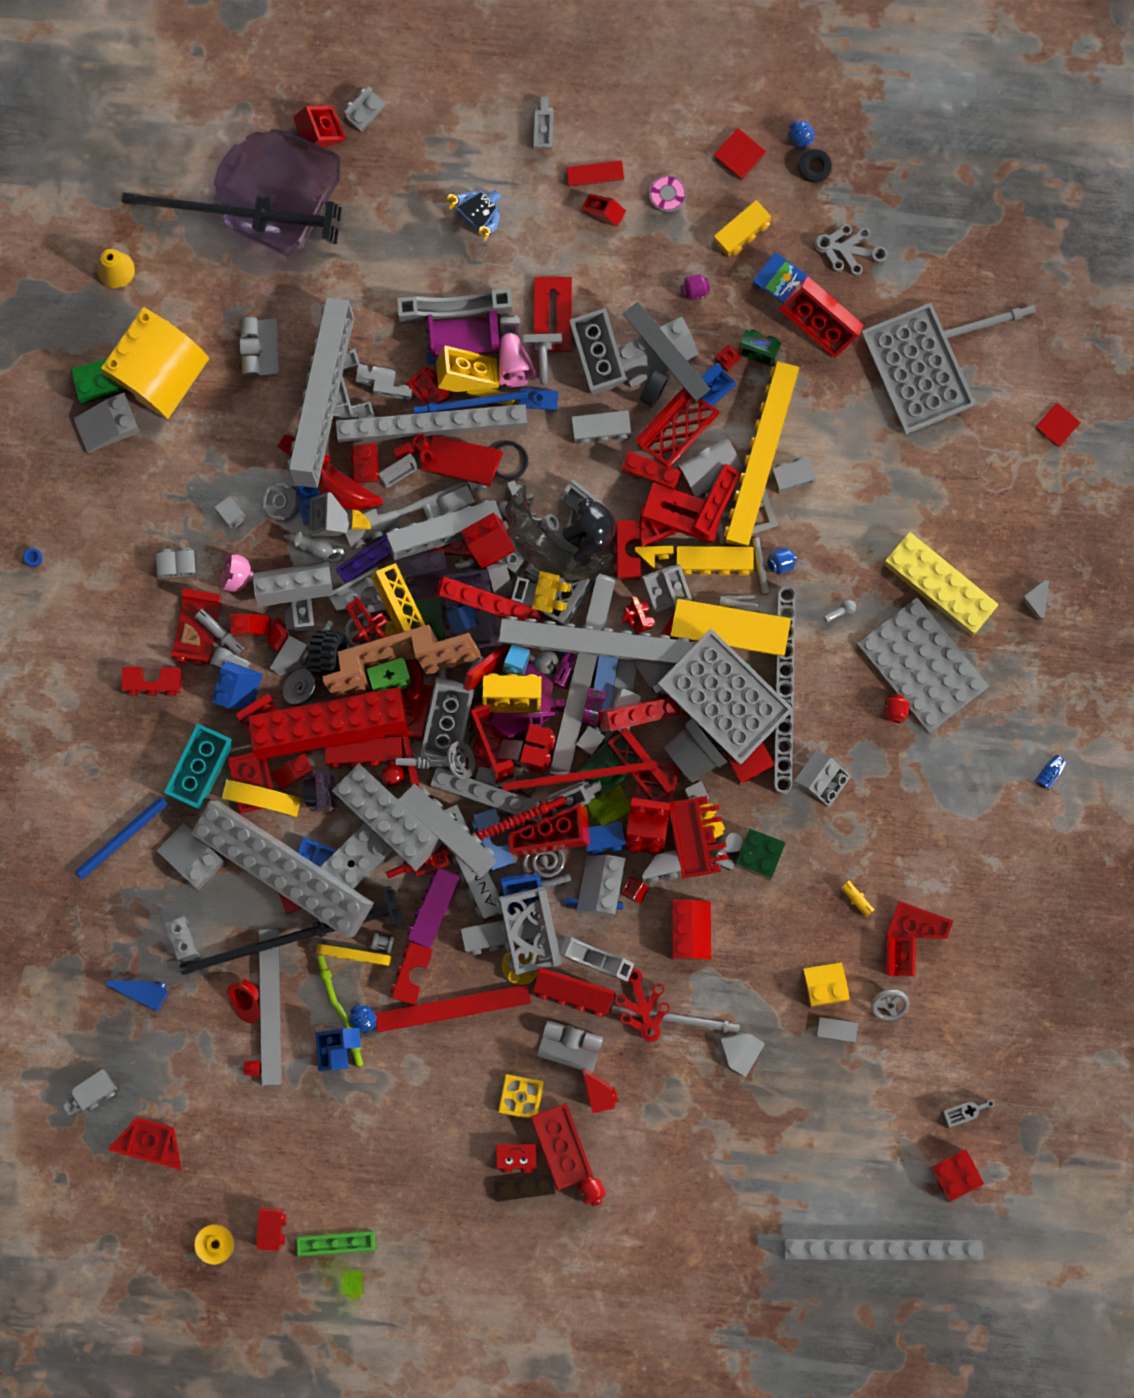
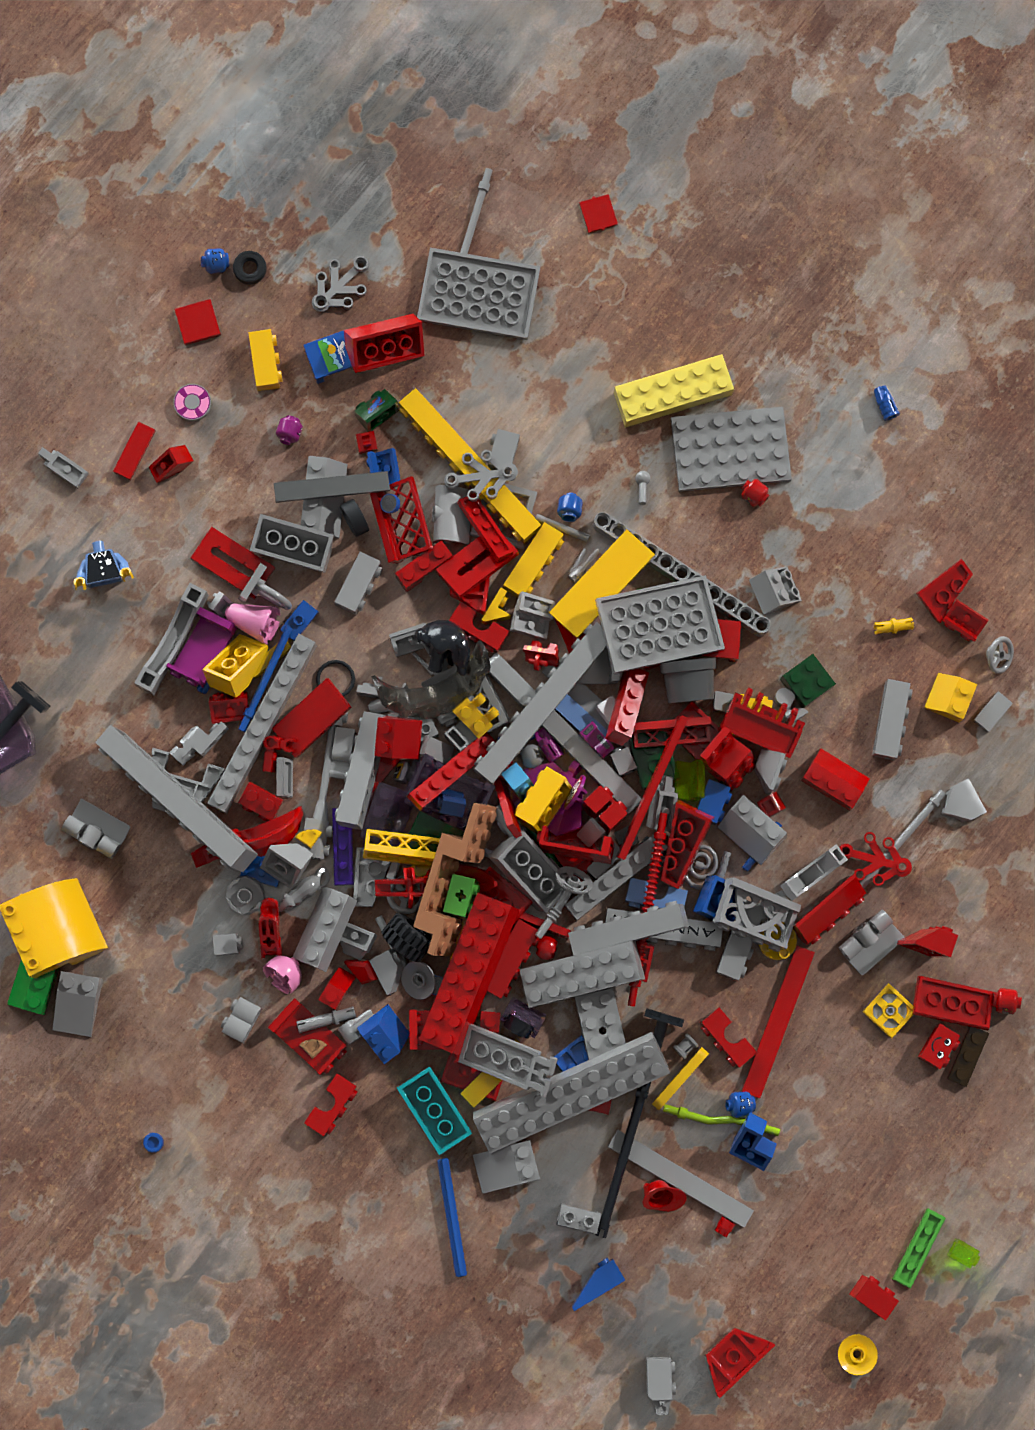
camera: 65 degrees left, 0 degrees up
magenta brick [406,868,461,949] -> none
light grey tile [540,514,559,535] -> none
light grey slope [1022,580,1049,621] -> none
none -> red piece [258,898,282,958]
none -> tile [380,494,400,513]
none -> light grey plant [444,450,518,502]
none -> light grey hinge [458,1024,558,1097]
none -> light grey brick [872,679,913,760]

